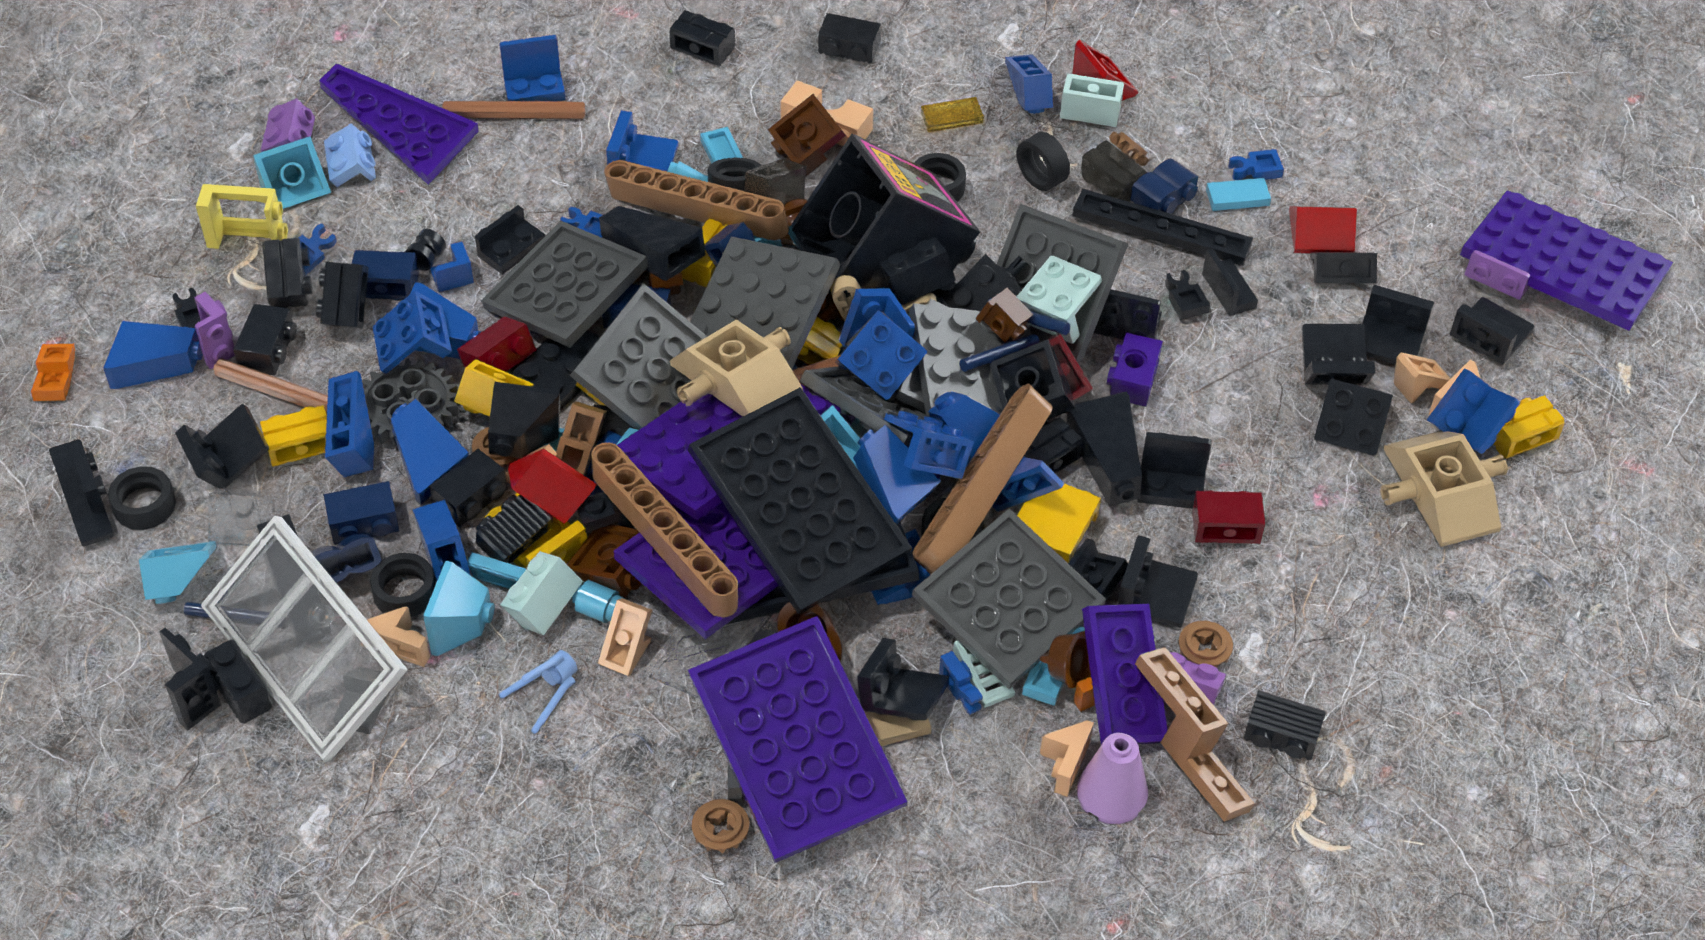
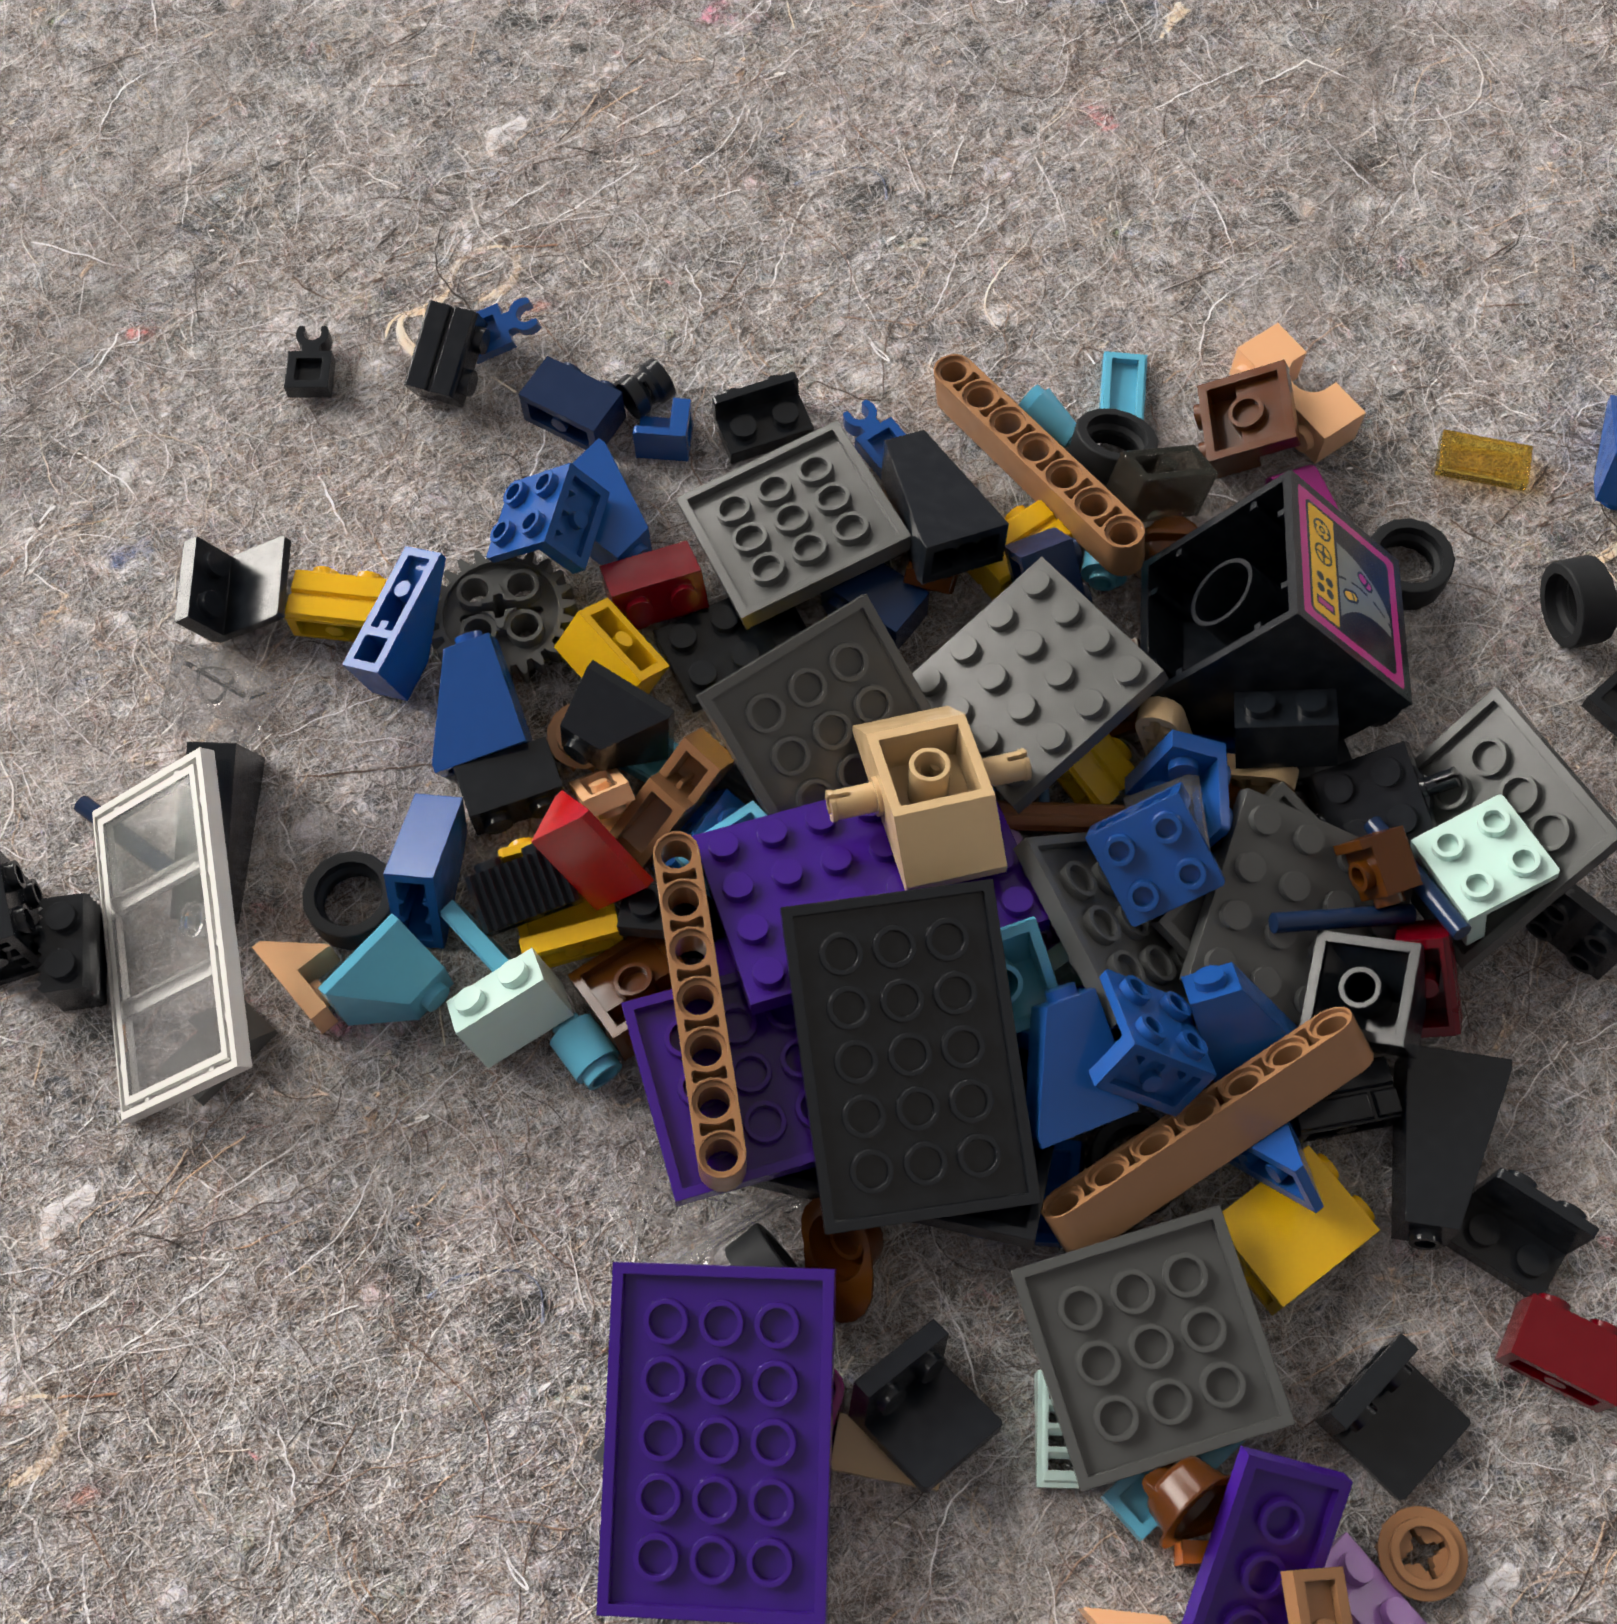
camera: 30 degrees right, 15 degrees up
orange slope [31,343,75,401] -> none
black bracket [49,439,114,547] -> none
blue slope [103,321,203,389] -> none
black tyre [108,466,176,530] -> none
medium azure slope [139,541,216,604] -> none
medium lavender bracket [194,292,235,369] -> none
light yellow panel [196,184,288,249] -> none
nougat axle [213,358,328,415] -> none
black brick [233,304,297,376] -> none
medium azure slope [253,136,331,209] -> none
medium lavender bracket [261,98,315,152] -> none
dark blue brick [311,534,382,583] -> none
black brick [316,262,369,329] -> none
dark purple wing [319,63,479,185] -> none
dark blue brick [323,481,400,545] -> none
light blue bracket [324,123,376,187] -> none
nougat axle [442,101,586,119] -> none
blue bracket [499,35,566,101] -> none
light blue plant [499,650,578,734] -> none
light nougat slope [598,598,652,676] -> none
blue bracket [606,110,679,171] -> none
black brick [669,10,735,66] -> none
medium nougat gear [692,799,749,854] -> none
black brick [818,13,881,64] -> none
blue plate [939,651,983,715] -> none
black bracket [1068,538,1128,602] -> none
dark purple brick [1106,333,1163,407] -> none

